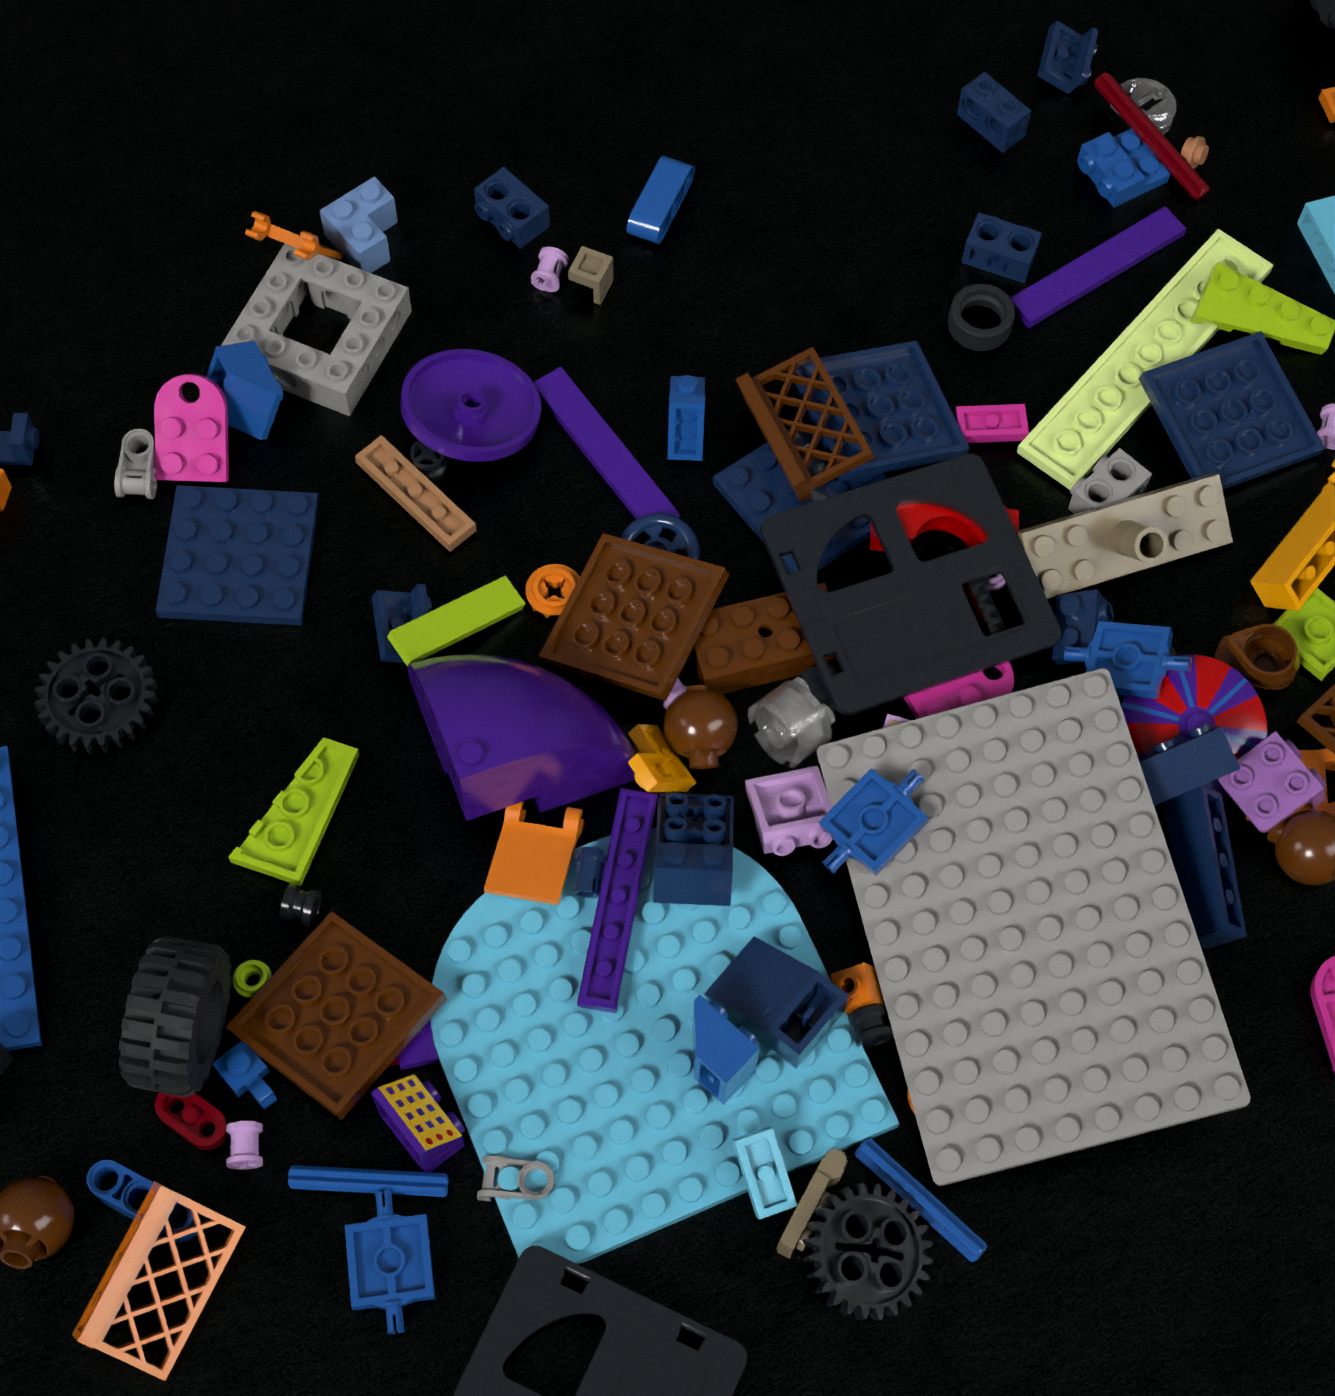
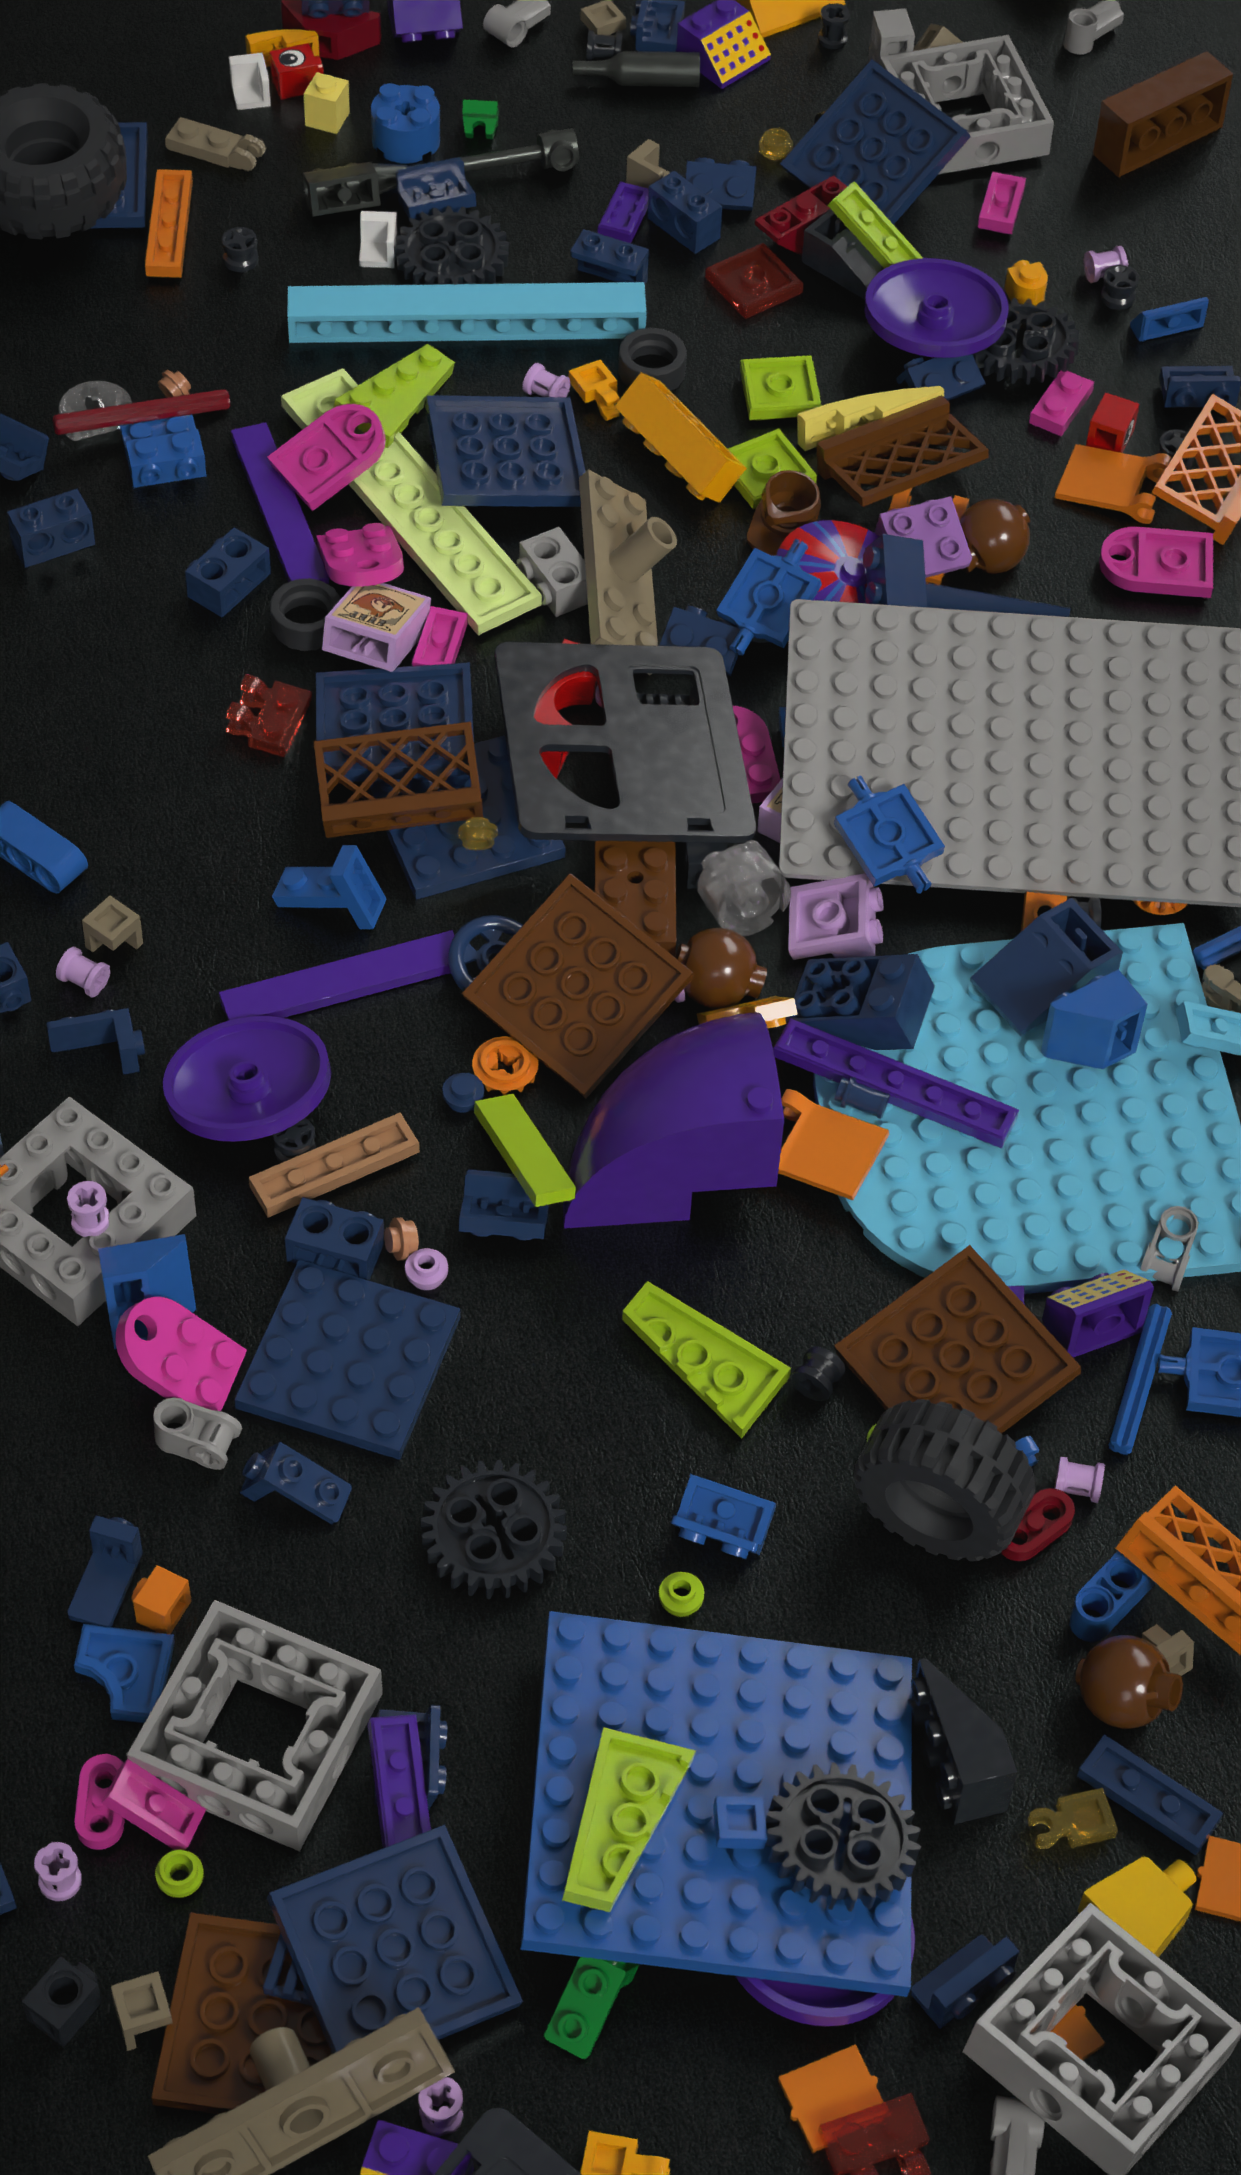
camera: 75 degrees left, 10 degrees down
none -> dark blue bracket [46,1008,145,1075]
none -> lavender bush [67,1181,109,1237]
none -> clear red plate [227,674,312,757]
none -> dark blue bracket [240,1442,352,1524]
none -> dark pink plate [267,404,386,511]
none -> dark blue brick [285,1197,384,1281]
none -> dark pink plate [317,523,404,586]
none -> brick [322,583,431,672]
none -> nougat plate [384,1217,419,1260]
none -> lavender plate [405,1248,448,1290]
none -> dark blue plate [443,1073,484,1113]
none -> clear yellow plate [458,817,498,850]
none -> lime plate [659,1572,704,1617]
none -> blue bracket [671,1474,777,1559]
none -> dark tan tile [1142,1624,1194,1676]

